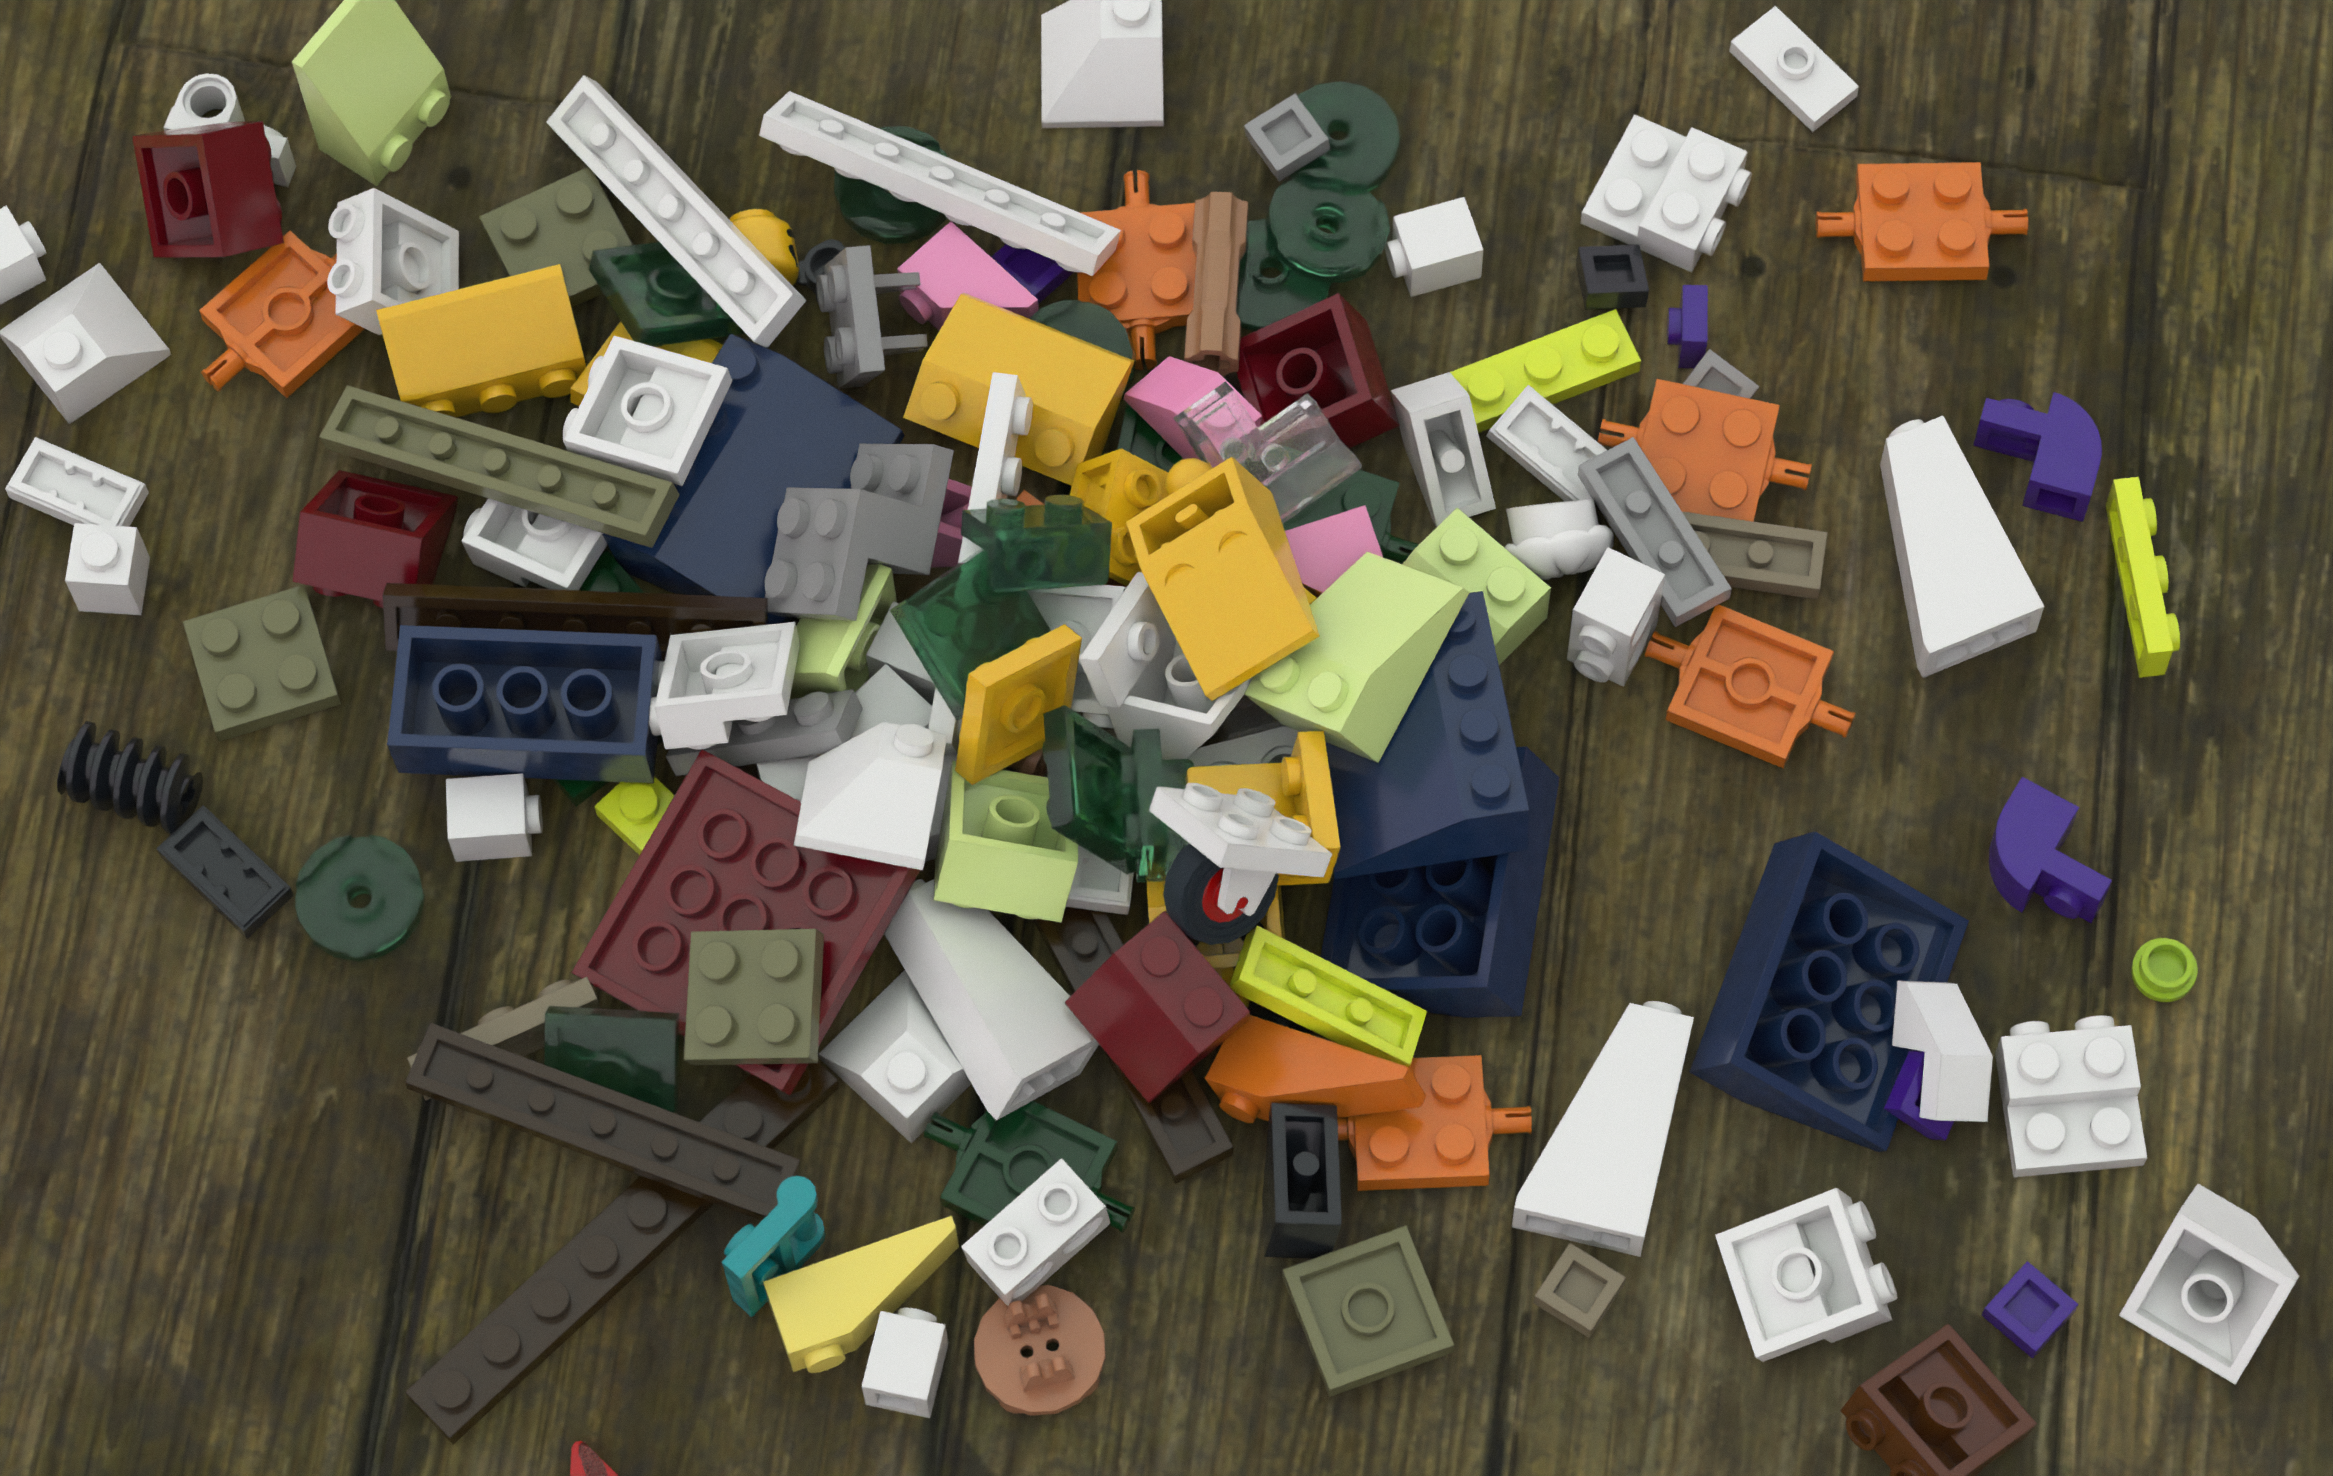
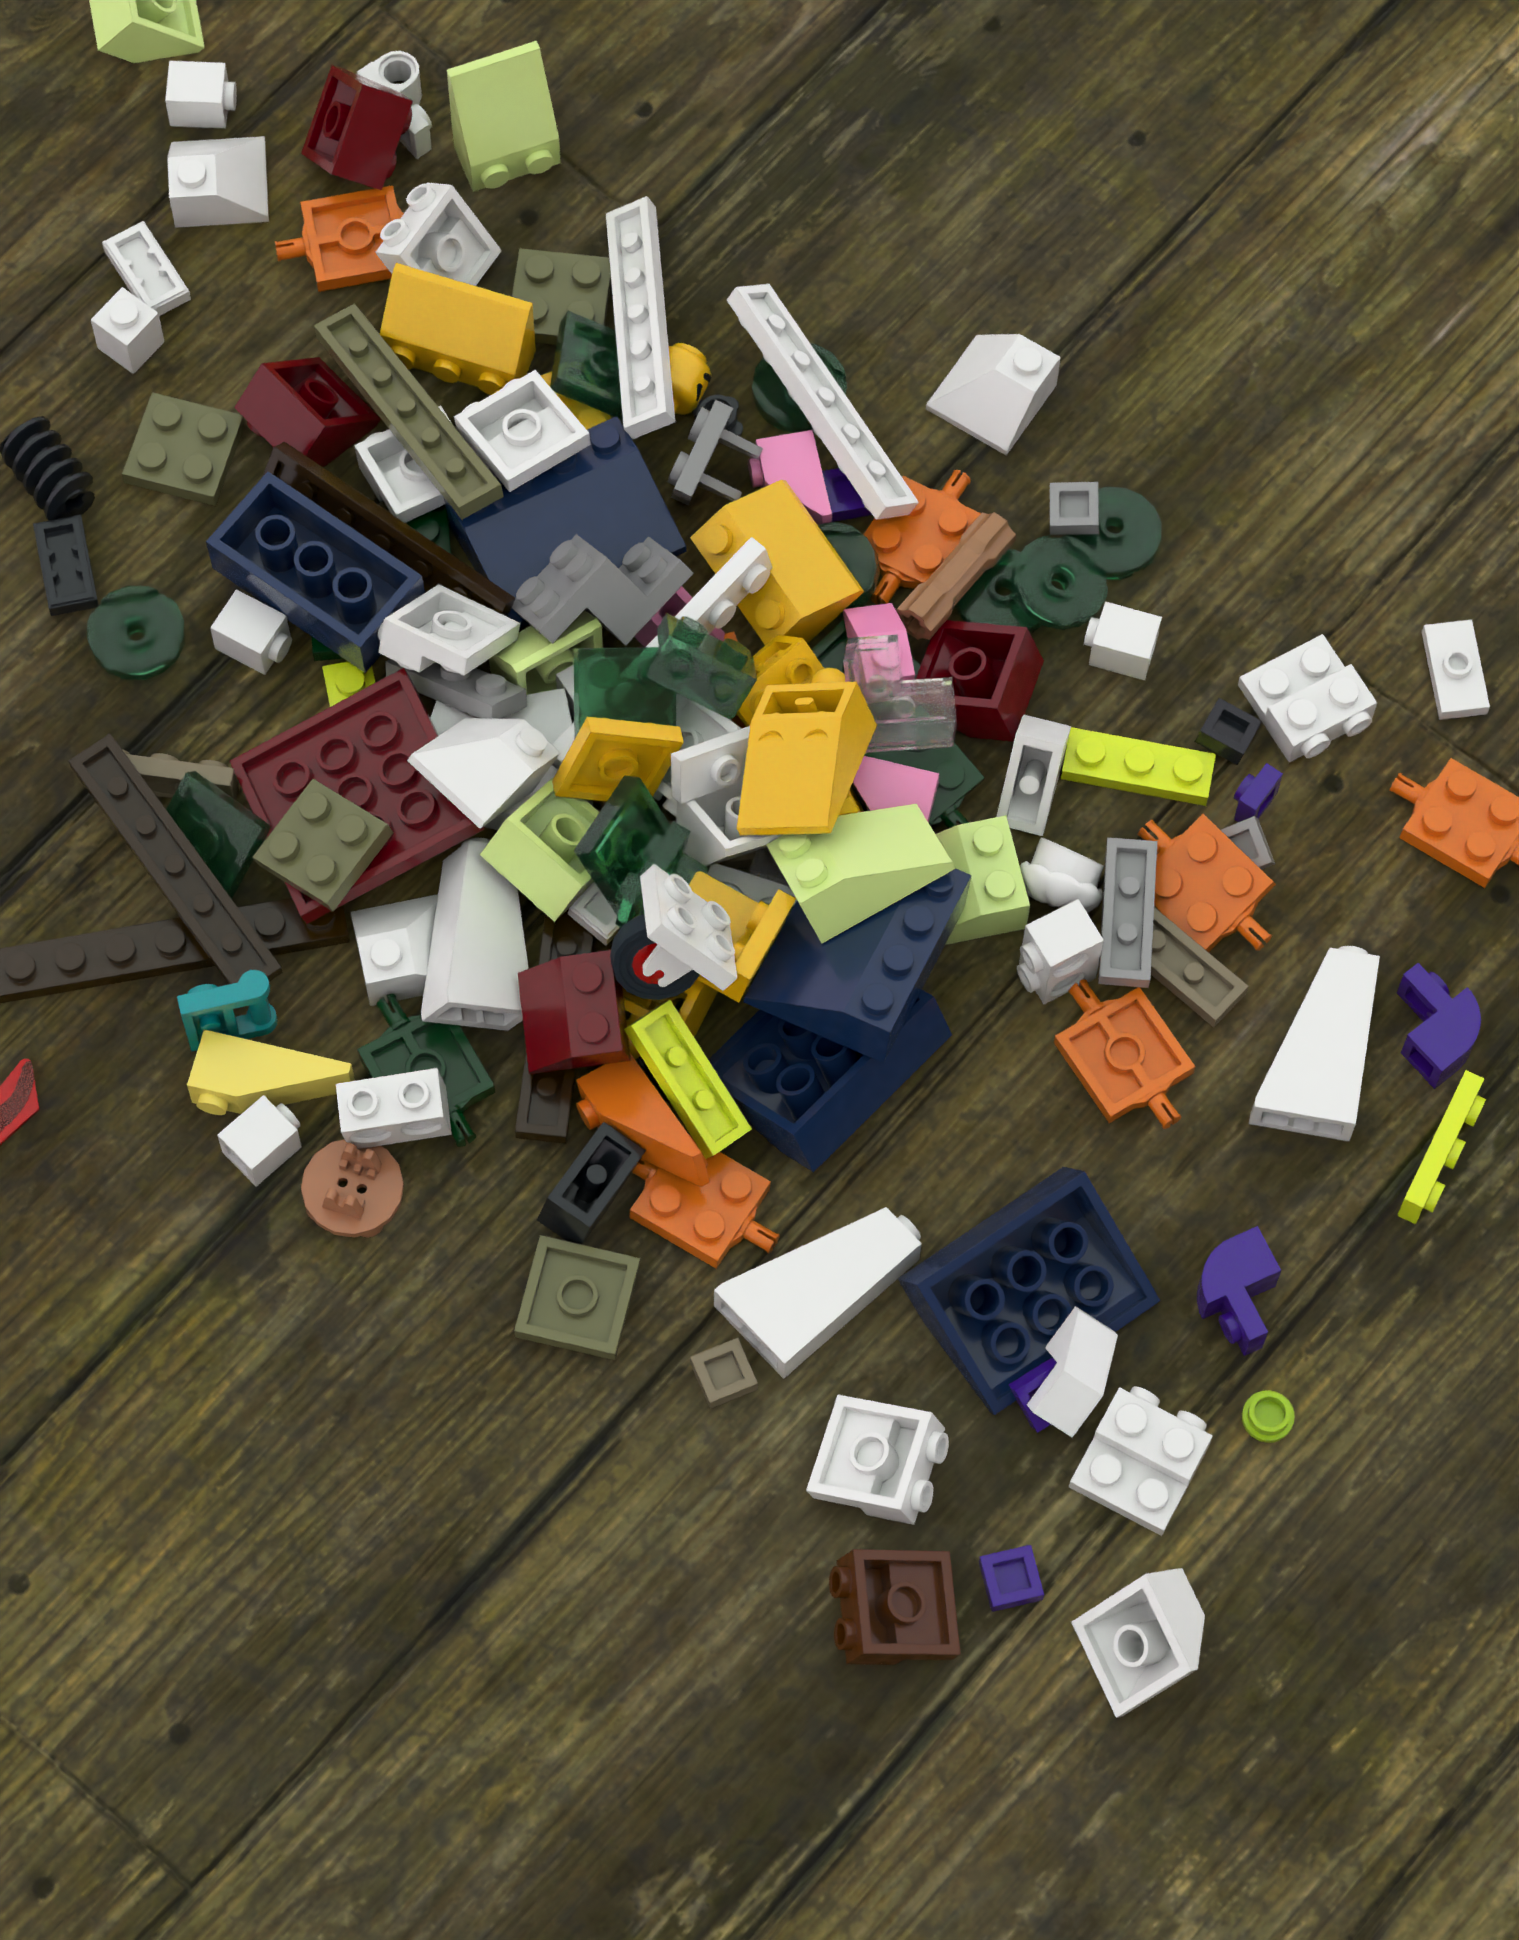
camera: 30 degrees right, 0 degrees up
white plate [1486,385,1607,501] -> none

